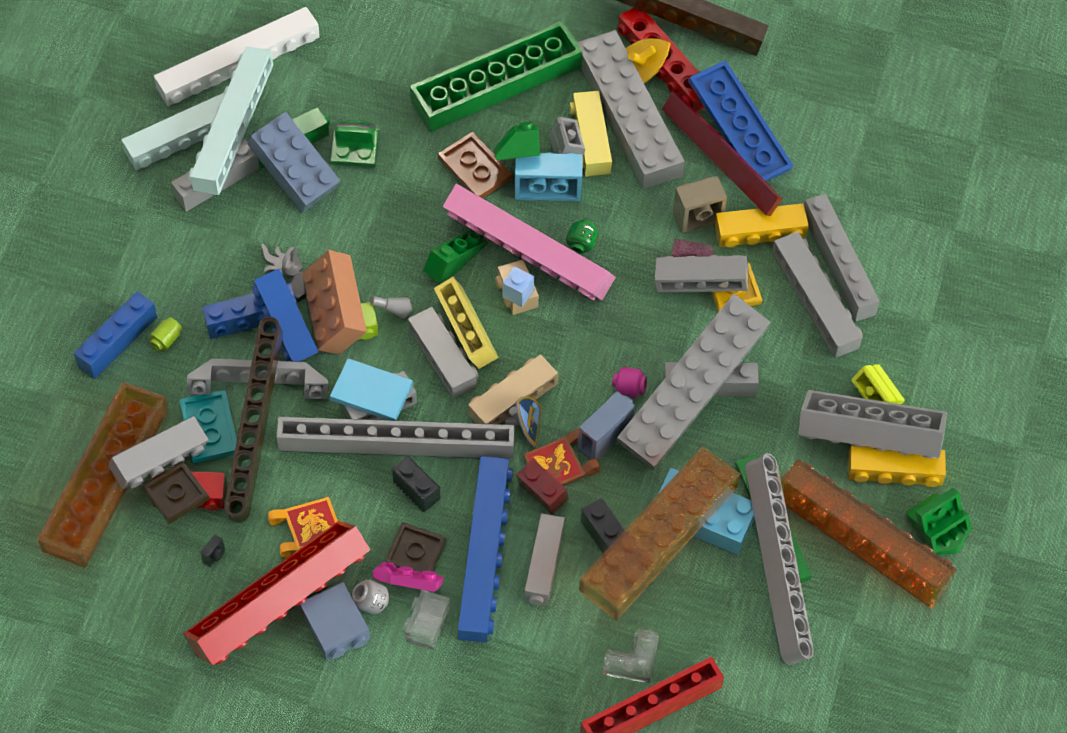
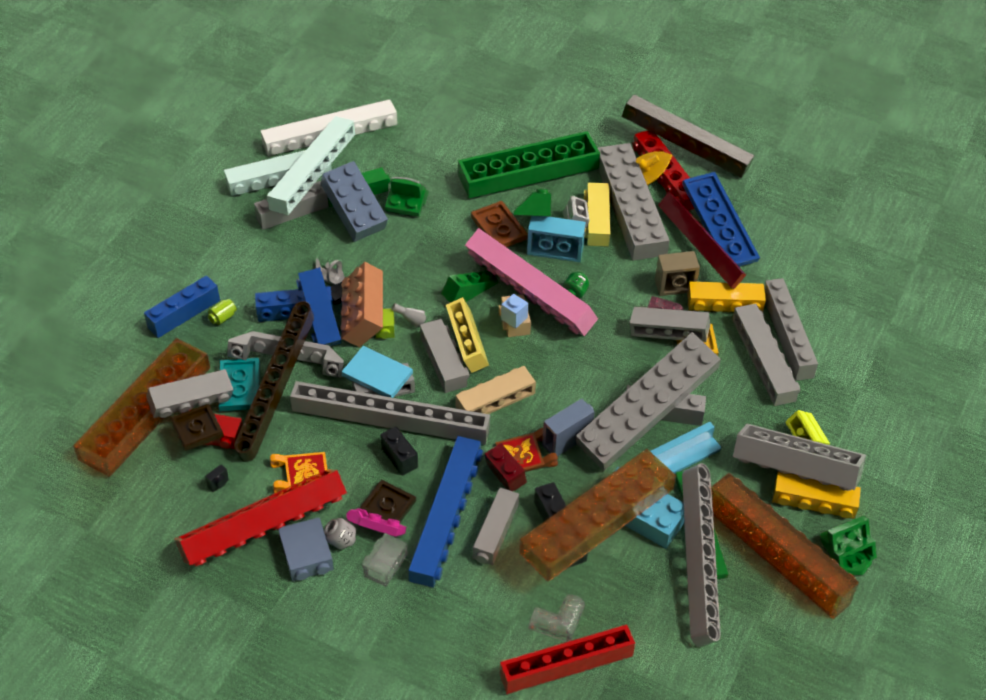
camera: 10 degrees right, 10 degrees down
shield [505,396,542,448] -> none
dark pink head [612,367,647,399] -> none
none -> medium azure panel [642,422,721,483]

